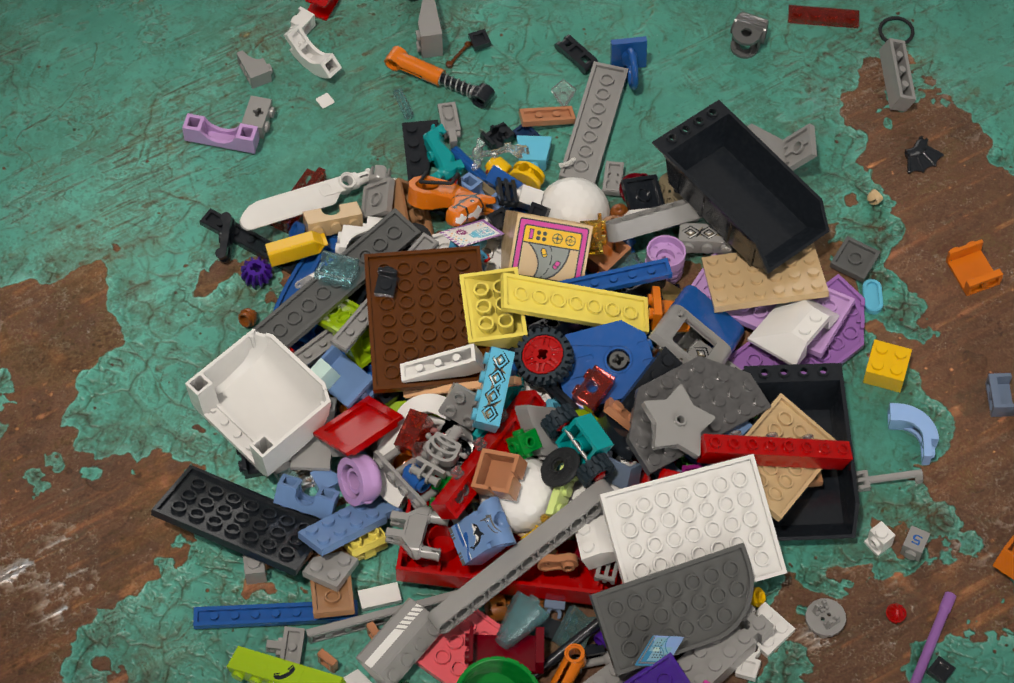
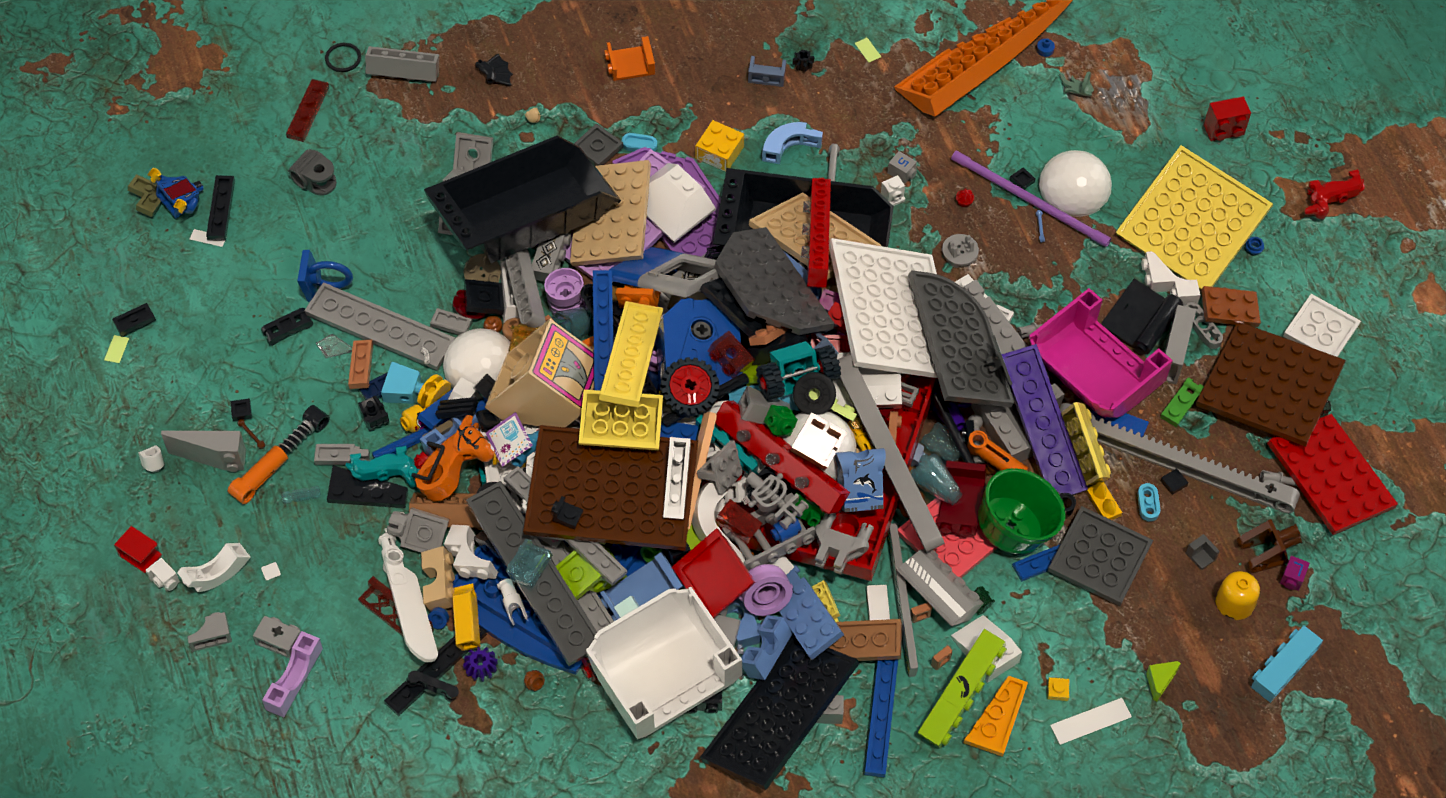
camera: 80 degrees left, 0 degrees up
light grey hinge [266,626,305,664] -> none
light grey plate [302,551,359,592] -> none
clear piece [469,138,529,171] -> none
medium azure brick [470,346,515,433] -> none
light grey plate [641,384,715,459] -> none

